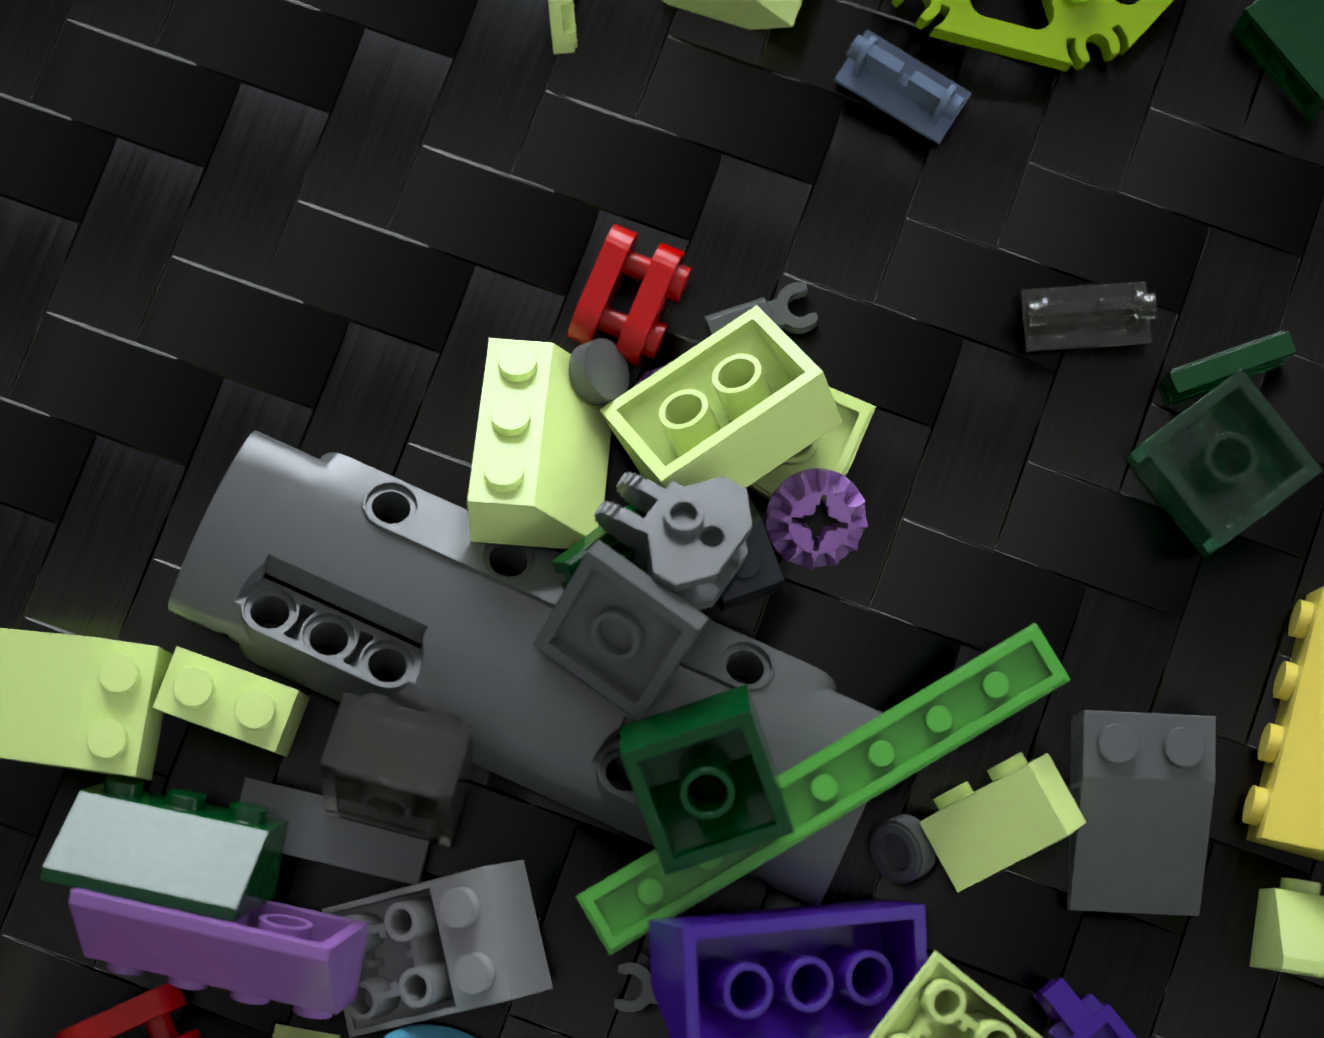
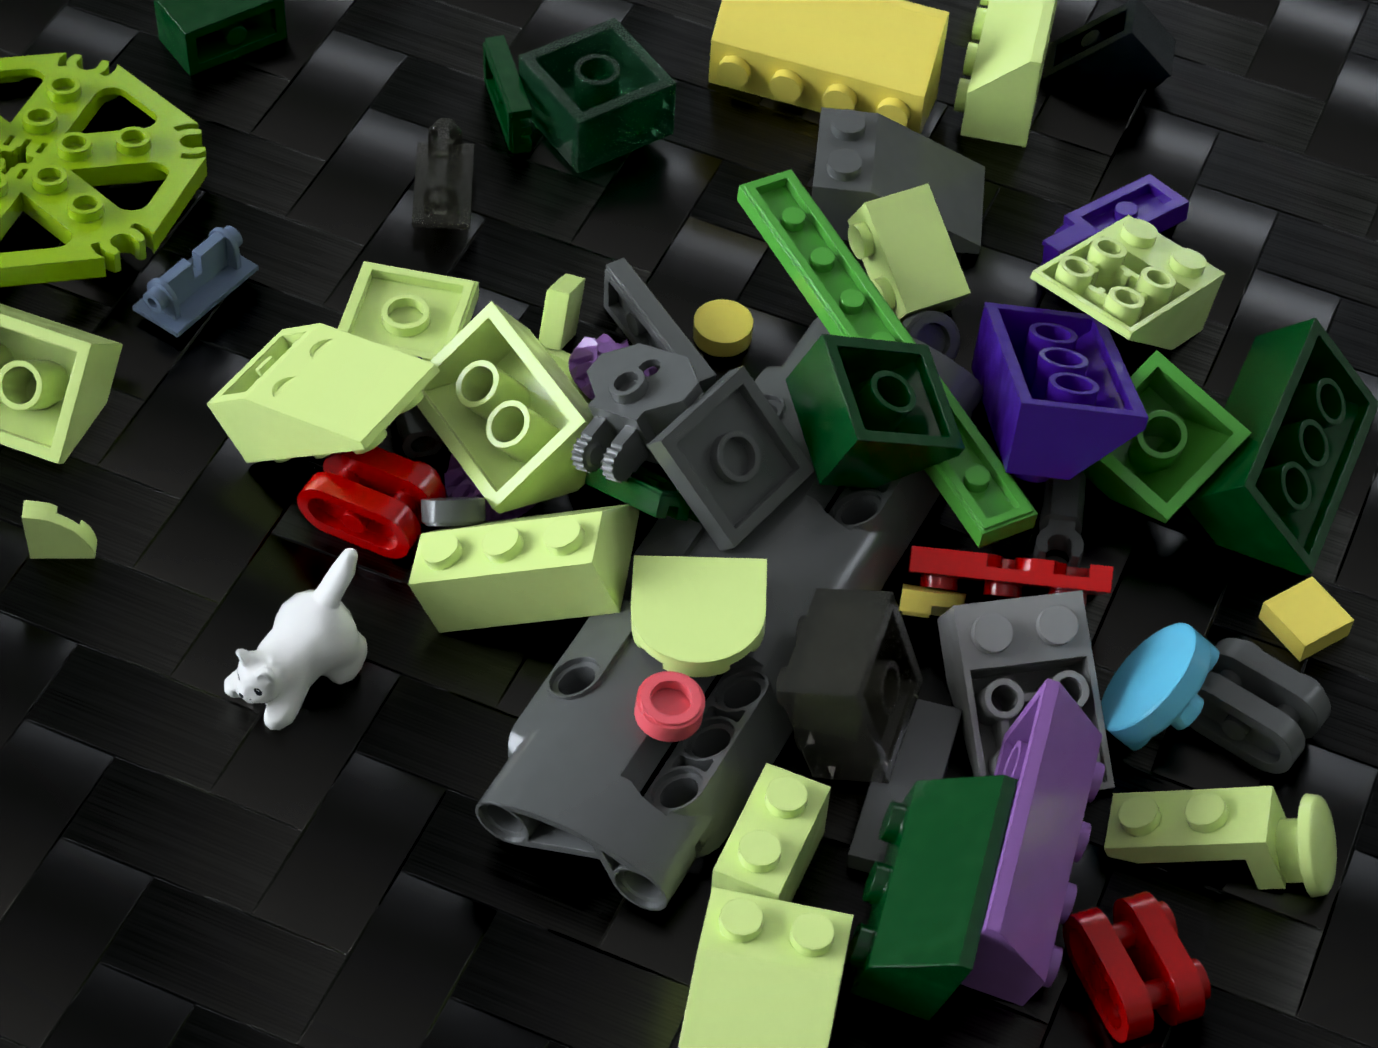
camera: 90 degrees left, 30 degrees down
none -> yellowish green slope [207,323,440,463]
none -> white animal [224,548,368,730]
none -> yellowish green tile [338,261,479,361]
none -> yellowish green tile [538,273,586,351]
none -> dark grey tile [604,258,716,393]
none -> yellowish green tile [631,555,767,677]
none -> coral tile [634,671,705,742]
none -> light yellow tile [693,299,753,357]
none -> light yellow tile [899,583,967,618]
none -> red wing [907,546,1114,606]

